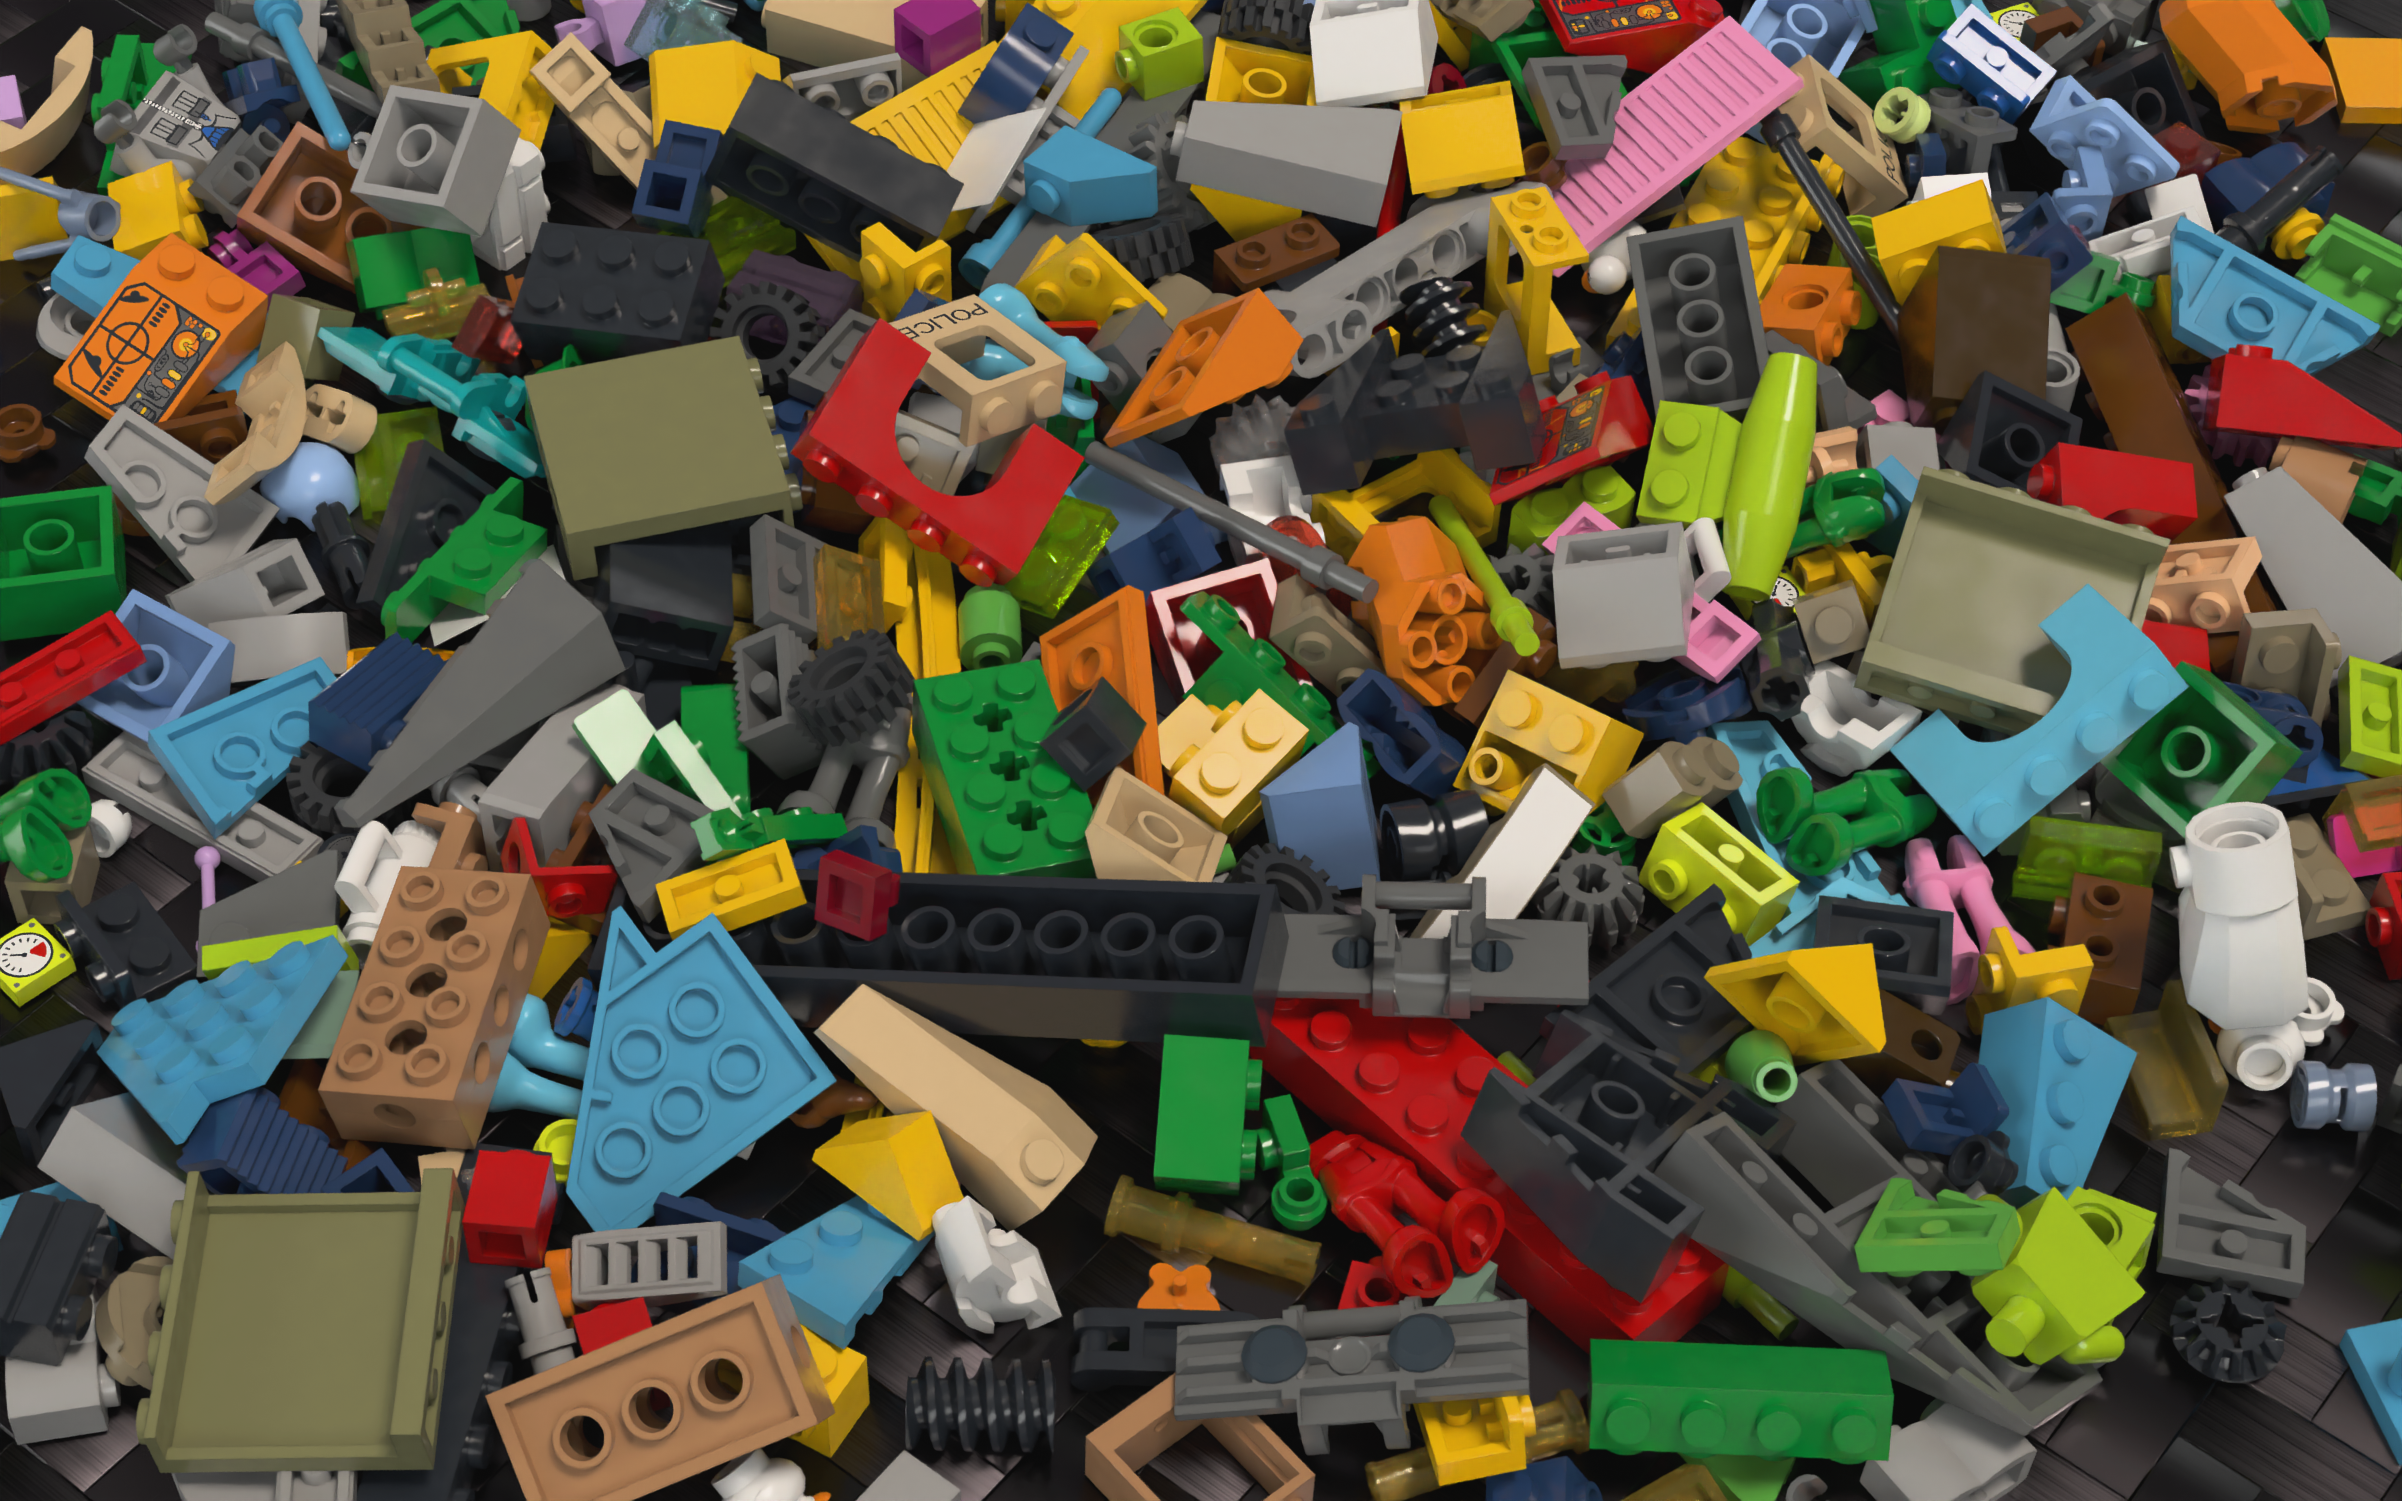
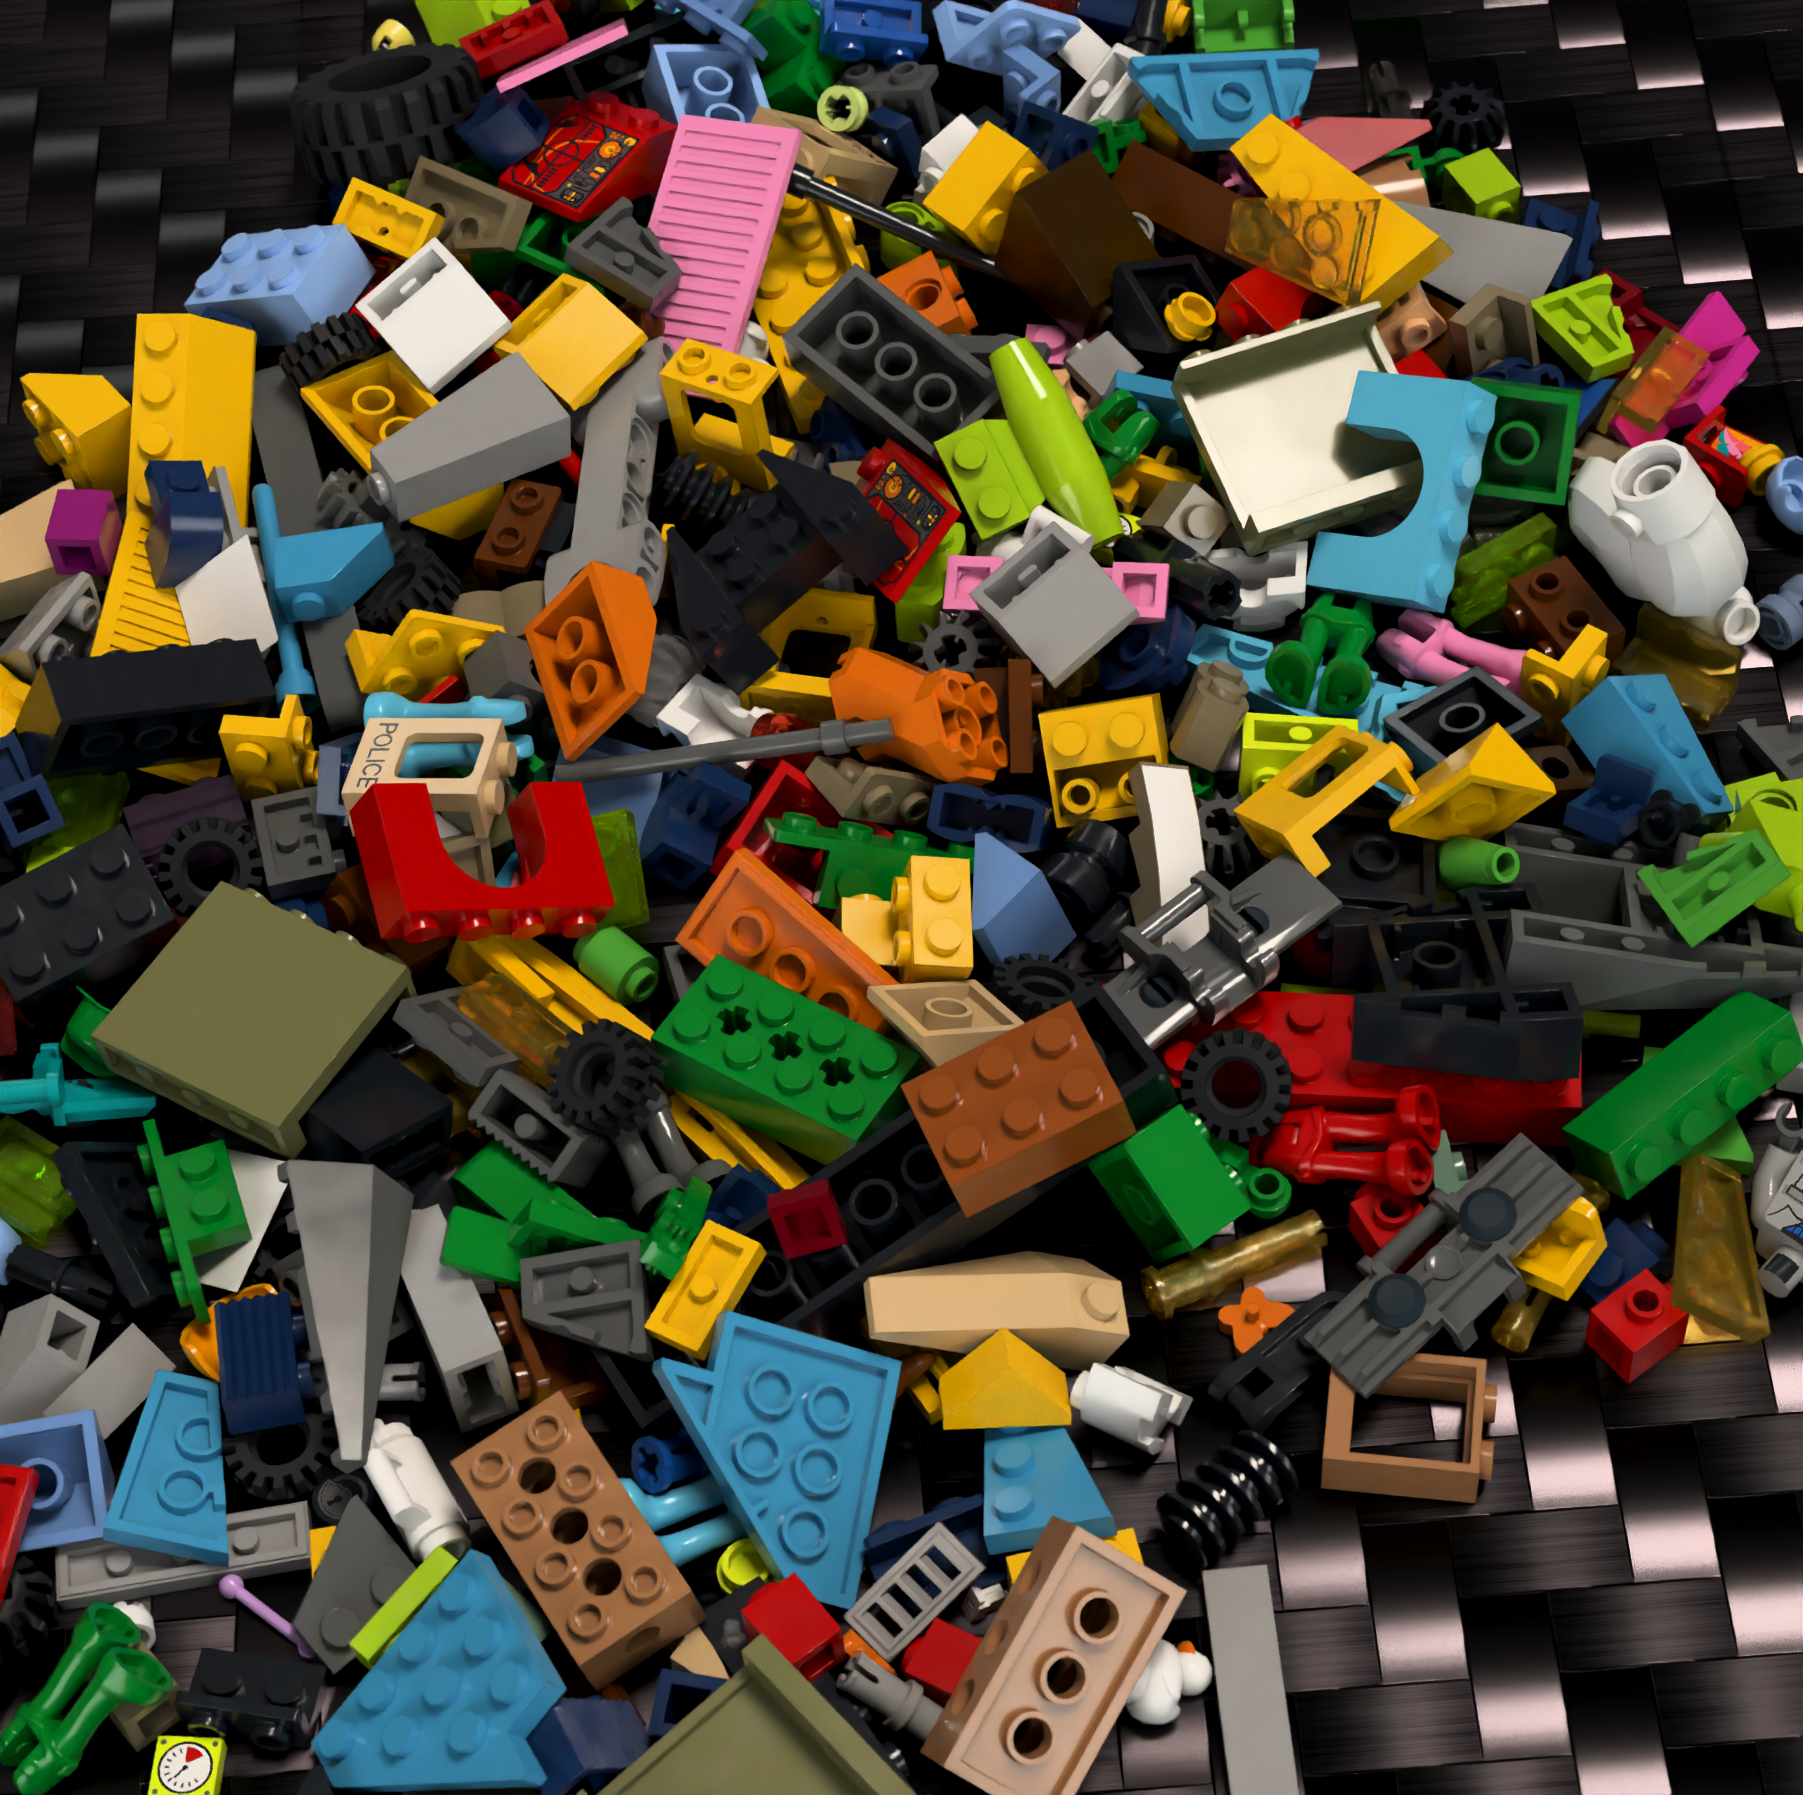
camera: 35 degrees left, 5 degrees up
medium nougat bracket [412,802,488,871] -> none
red bracket [501,817,617,918] -> none
black brick [1039,676,1147,792] -> none
lime brick [1114,7,1204,101] -> none
lime bar [1429,495,1540,656] -> none
none -> dark orange brick [900,1000,1137,1218]
none -> yellow plate [1164,292,1216,342]
none -> black tyre [1180,1027,1292,1142]
none -> clear yellow wing [1225,197,1381,306]
none -> yellow wedge [1230,113,1455,315]
none -> yellow window [1233,724,1421,878]

